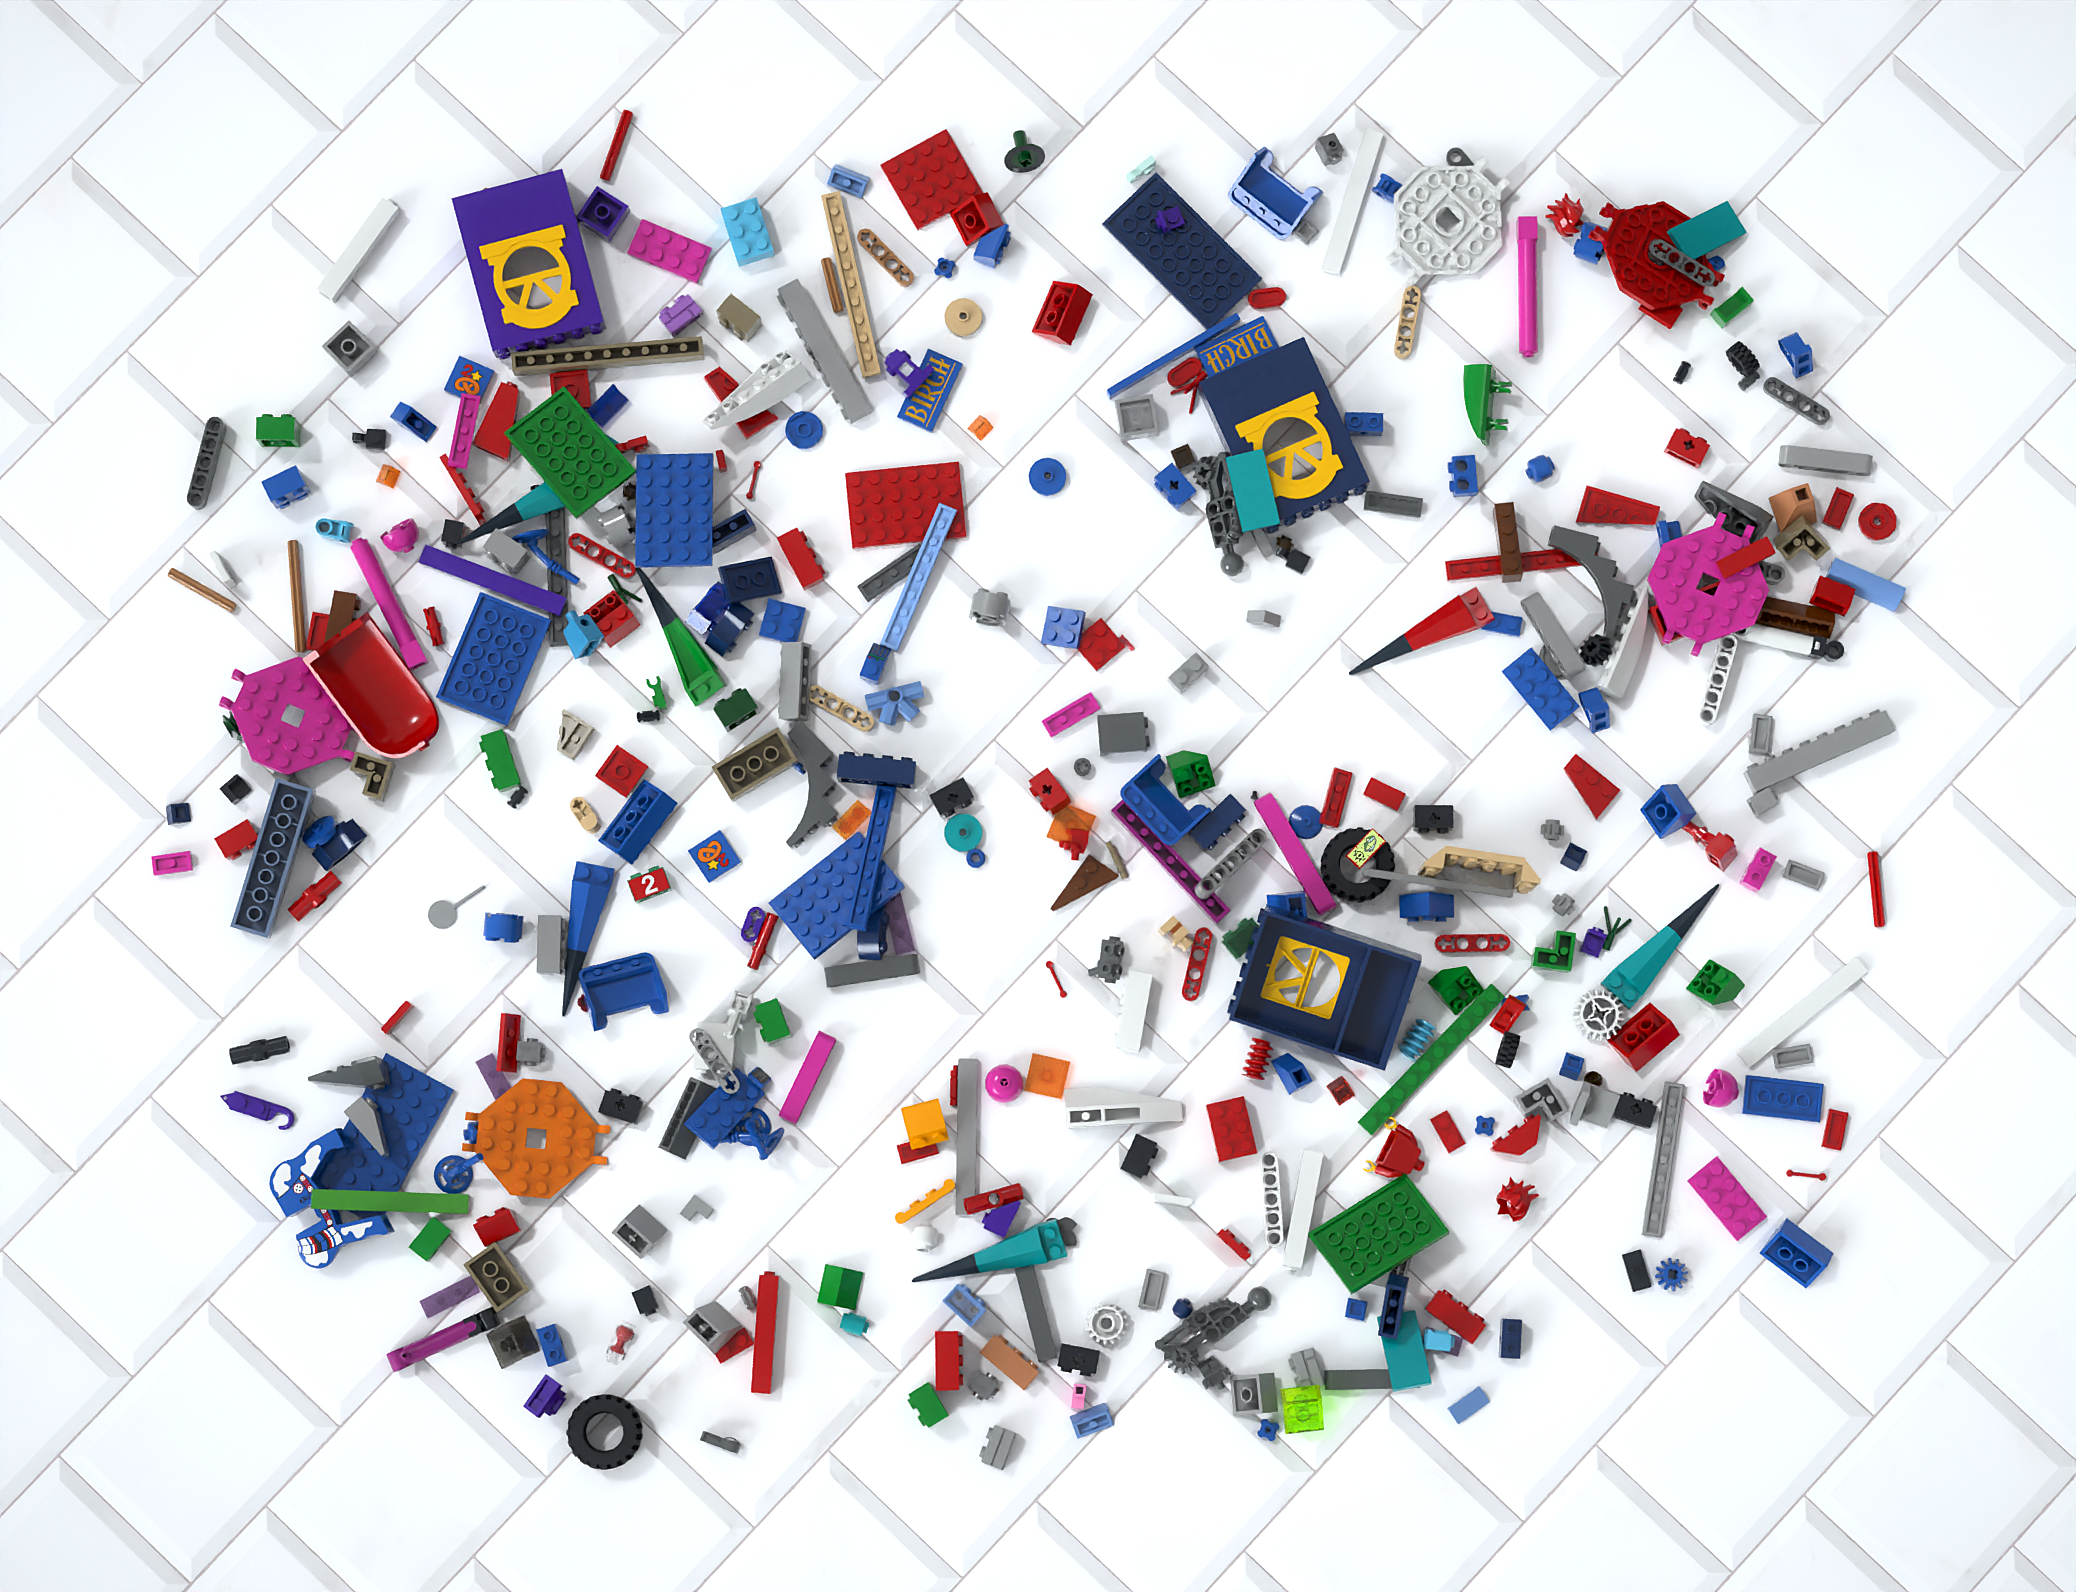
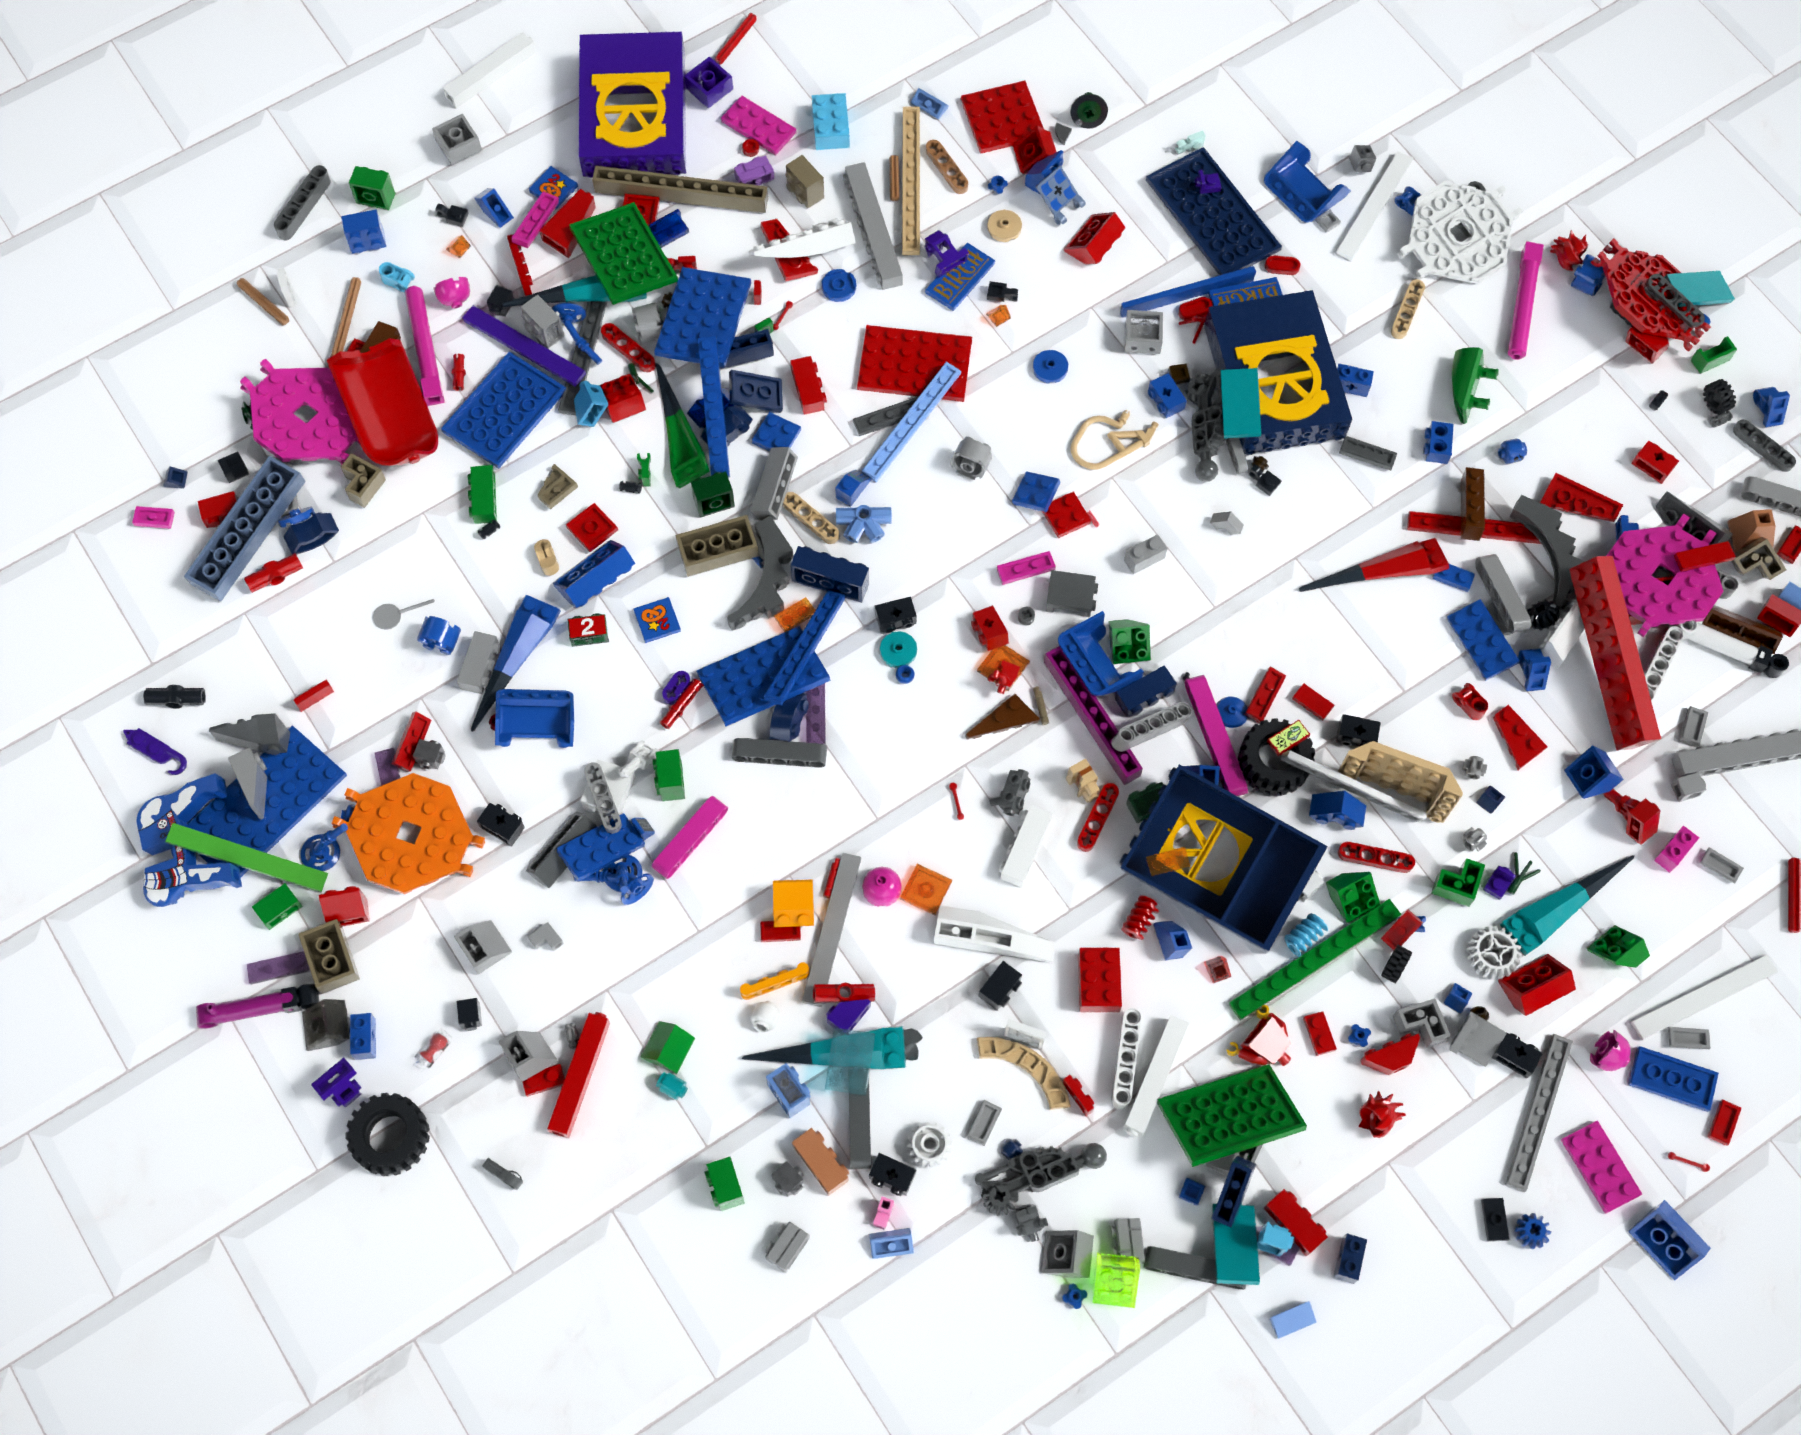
camera: 15 degrees right, 15 degrees down
red brick [935,1331,964,1391] -> none
none -> blue plate [698,336,731,478]
none -> red tile [742,139,760,157]
none -> green tile [754,318,773,333]
none -> clear light blue plate [825,1028,875,1096]
none -> tan tile [977,1037,1071,1110]
none -> black plate [987,281,1019,302]
none -> sand blue flag [1035,165,1086,225]
none -> dark grey tile [1055,123,1072,145]
none -> tan piece [1071,409,1159,470]
none -> clear orange plate [1146,847,1190,877]
none -> red piece [1452,683,1488,720]
none -> red brick [1569,556,1661,751]

